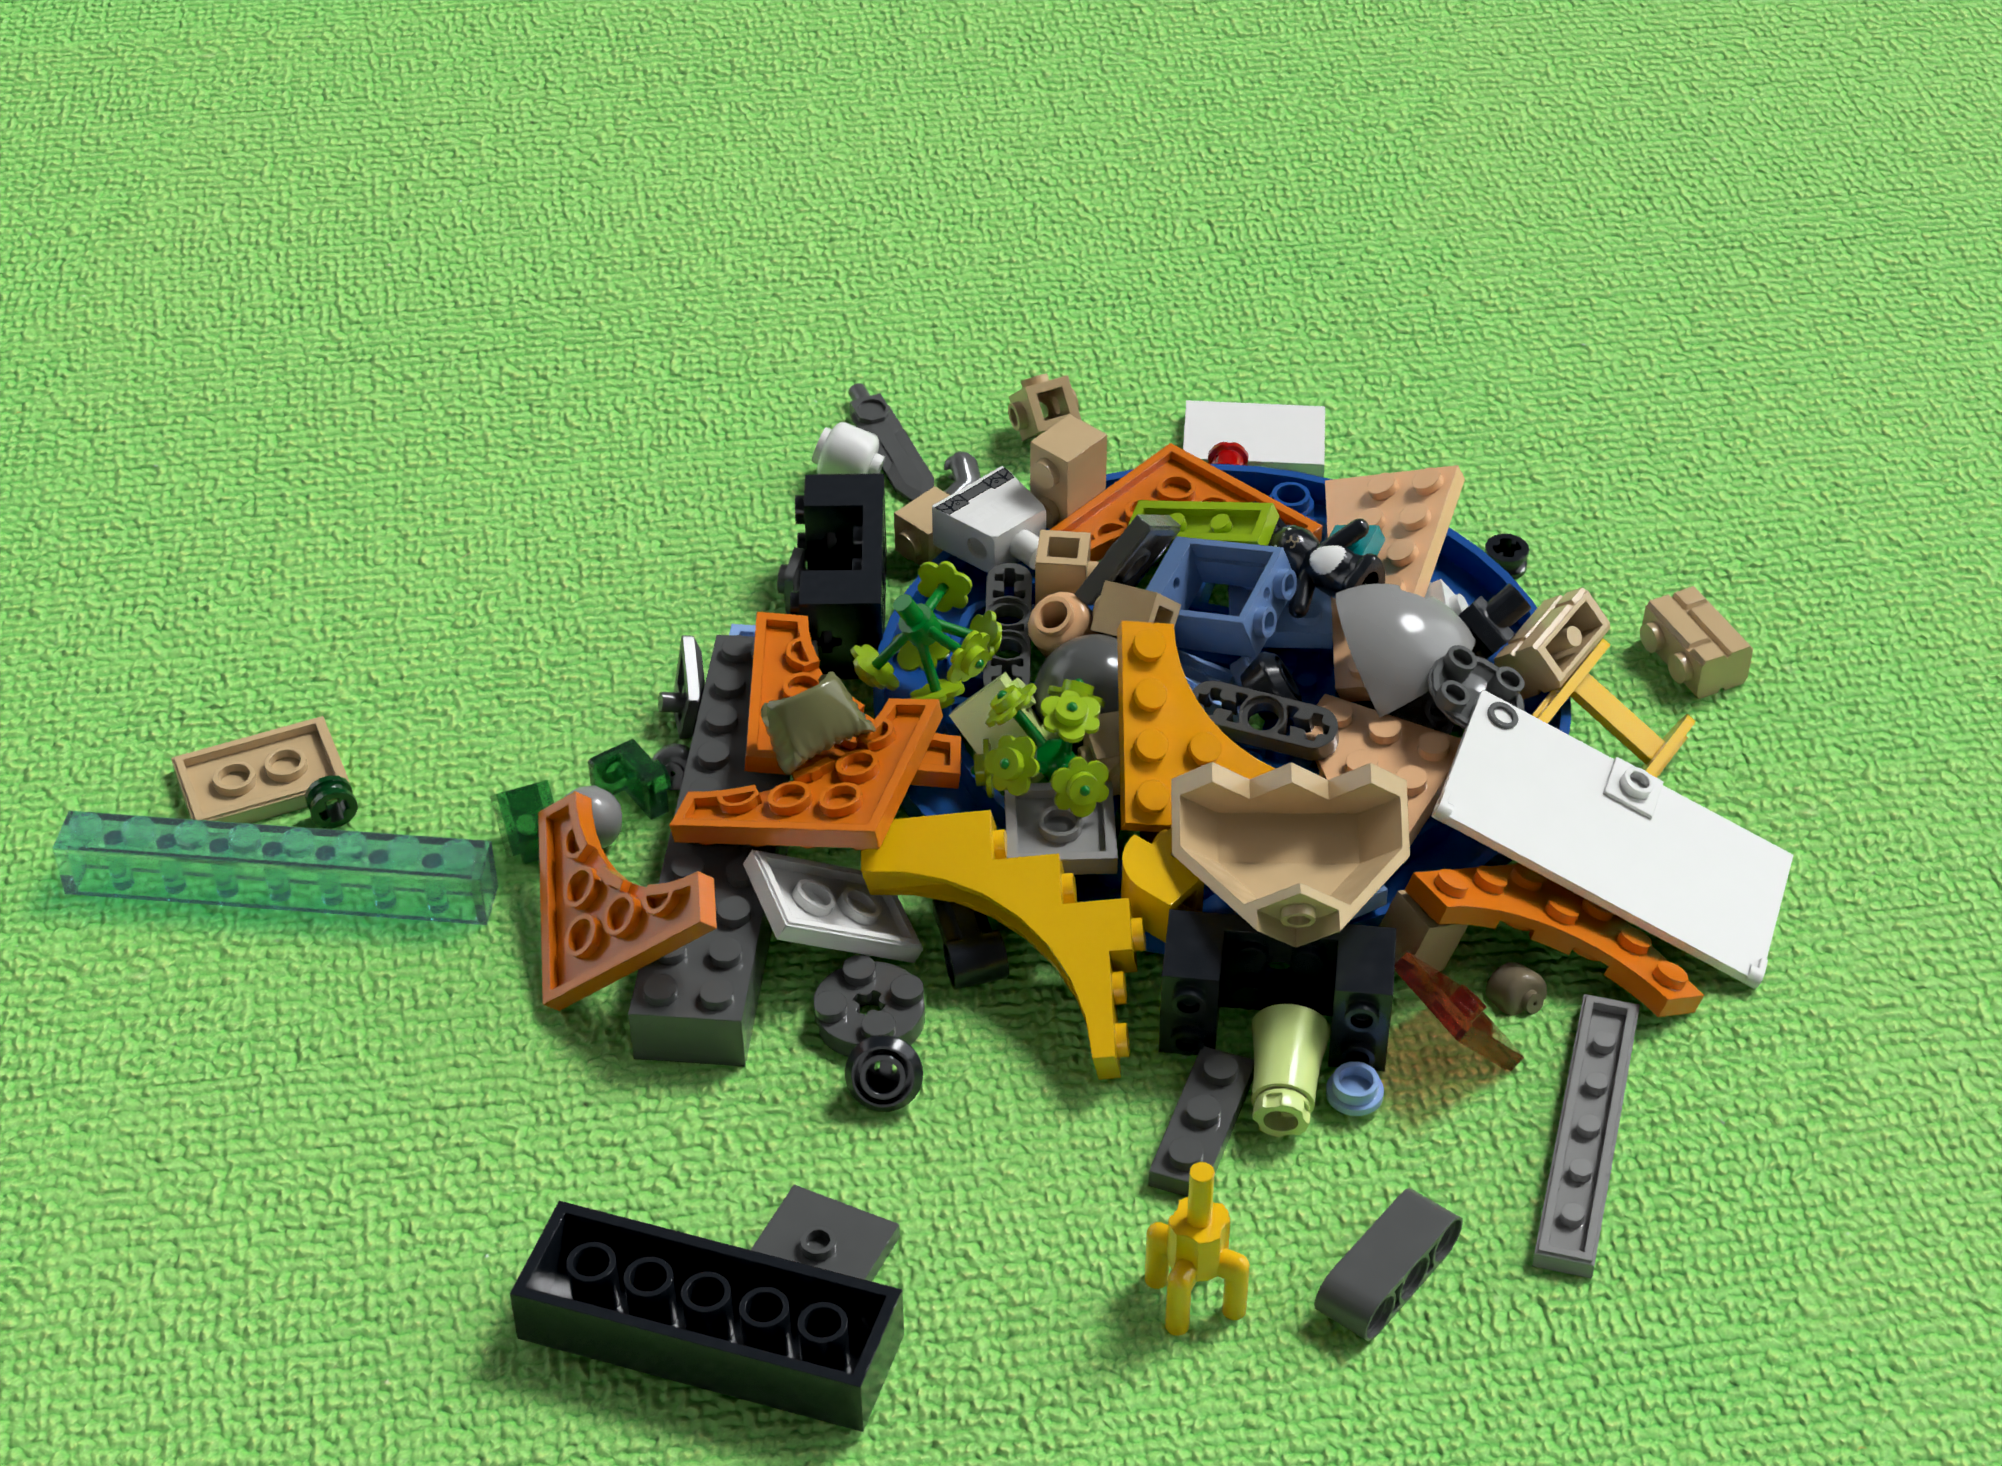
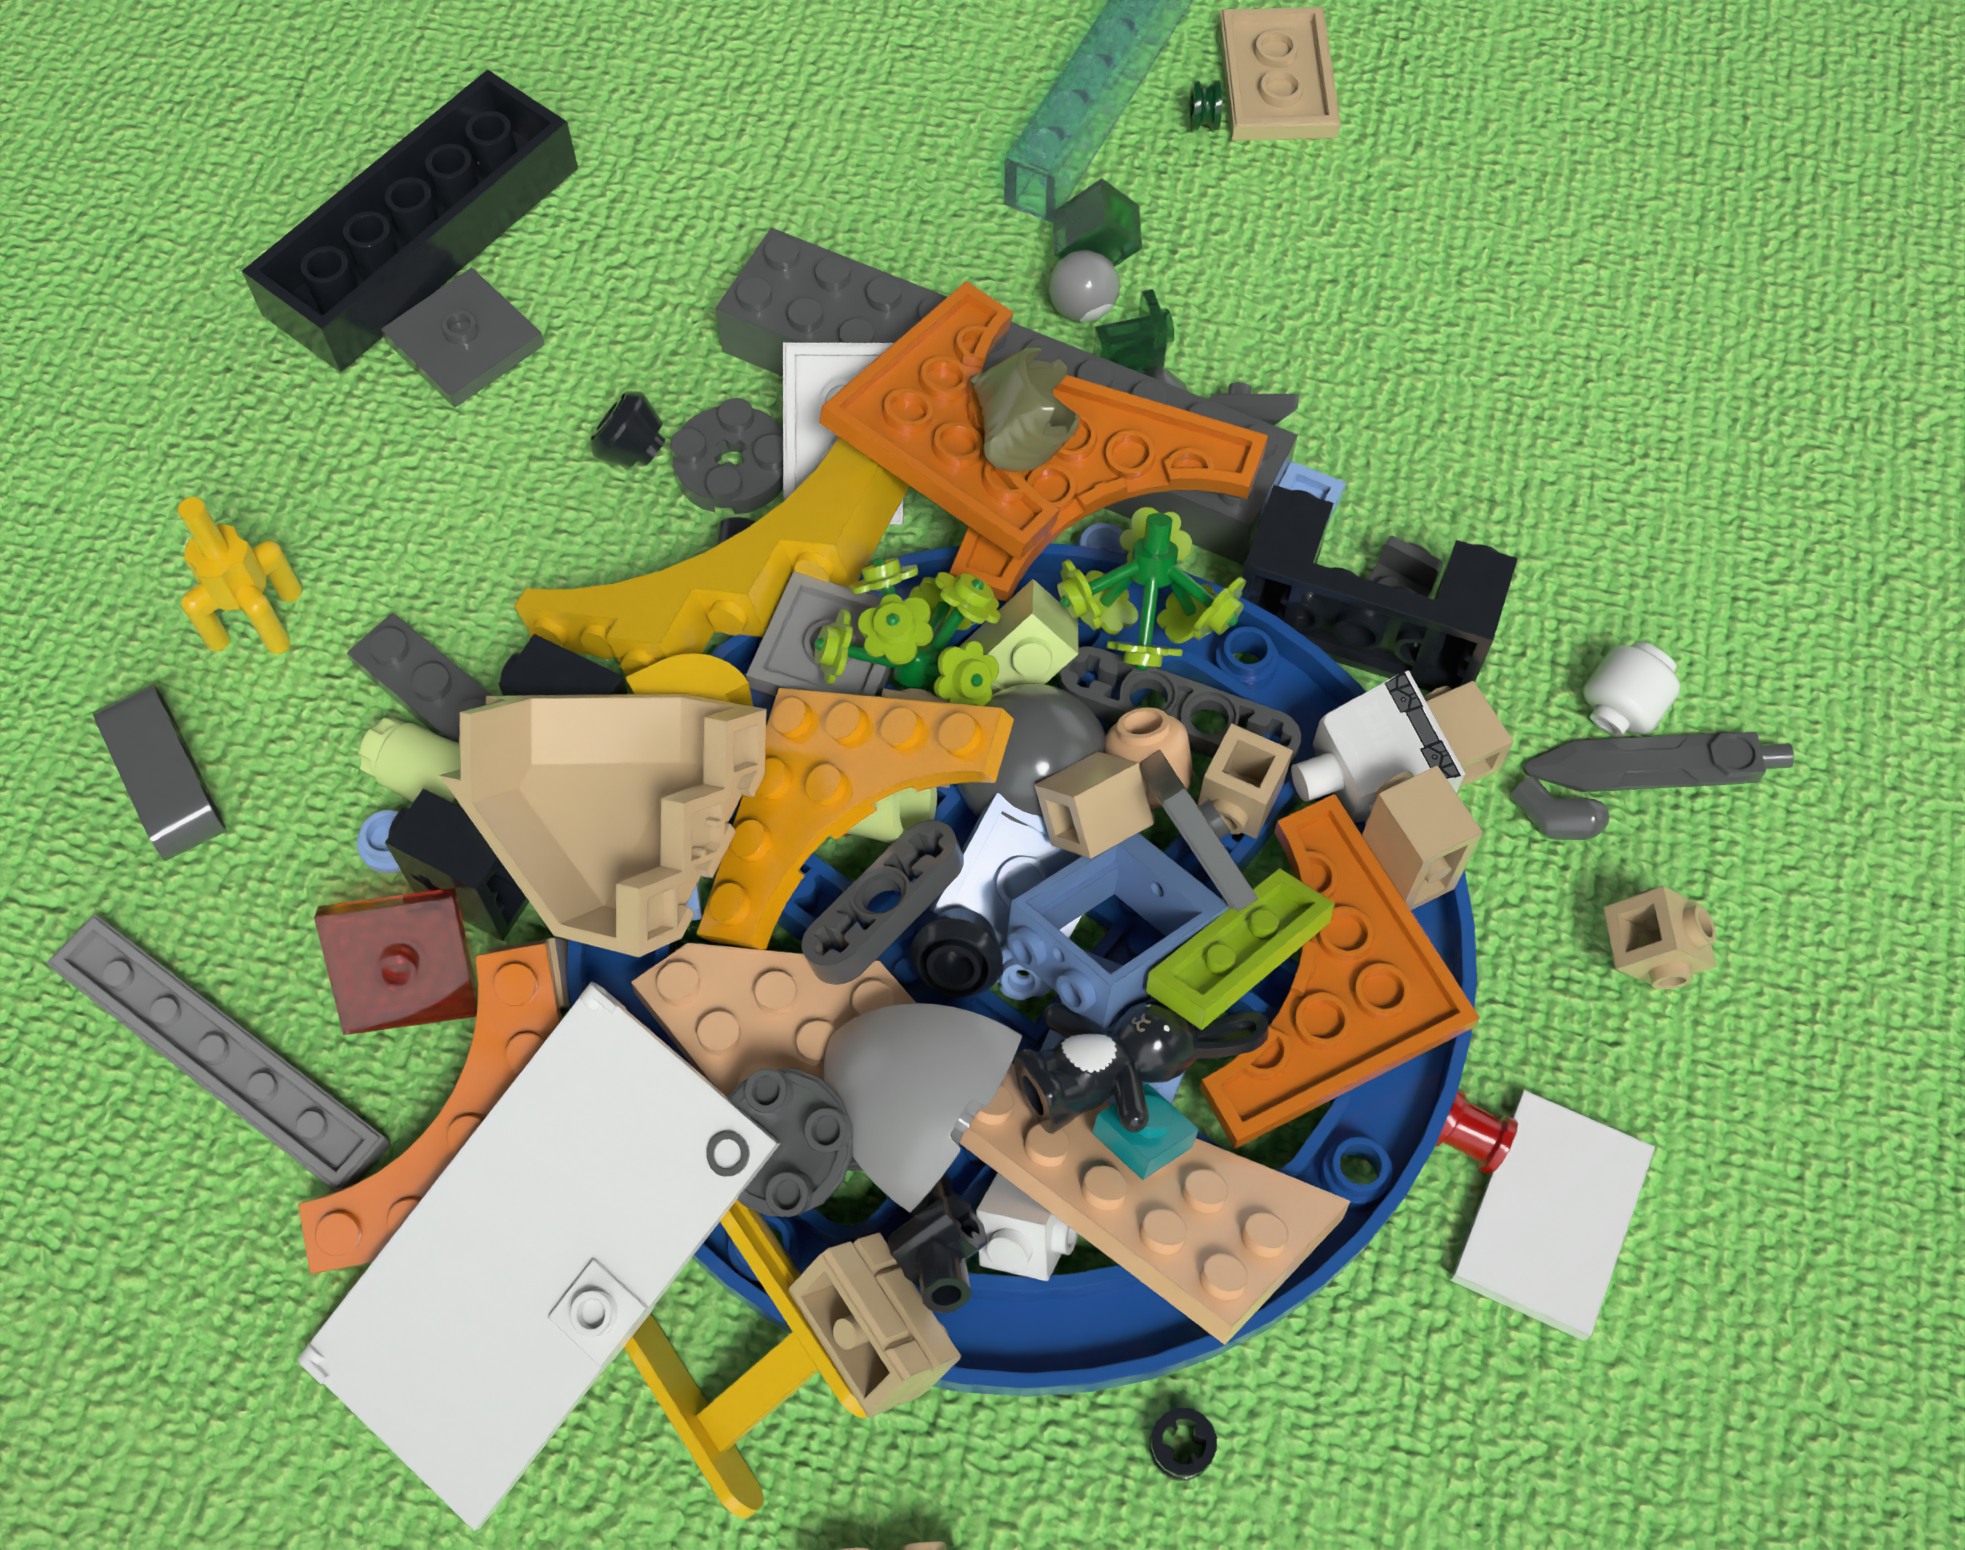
camera: 110 degrees right, 20 degrees up
orange plate [538,791,717,1011] -> none
dark tan piece [1485,962,1547,1015] -> none

